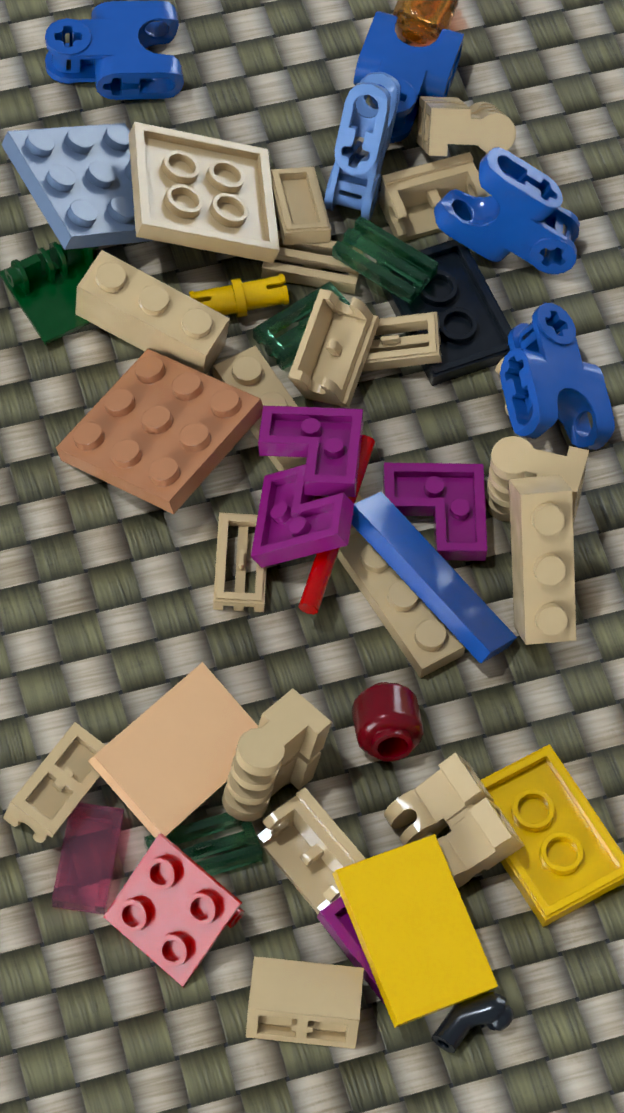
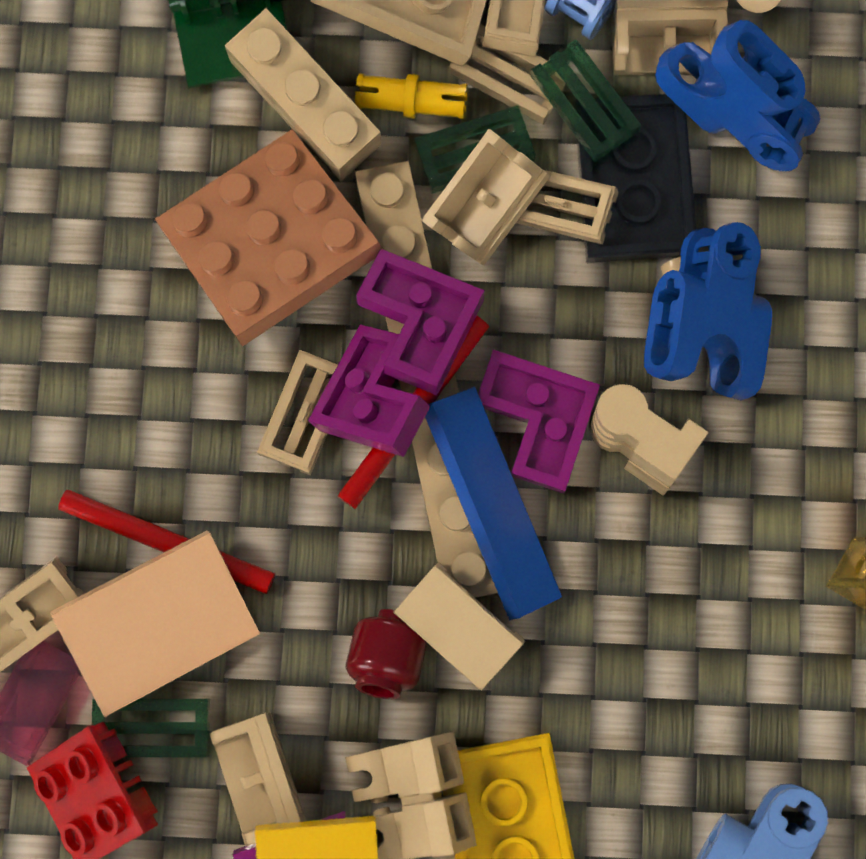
camera: 25 degrees right, 20 degrees up
tan legs [222,688,332,821] -> none
tan brick [509,475,576,645] -> none
none -> red bar [58,489,276,594]
none -> tan hinge [394,562,525,690]

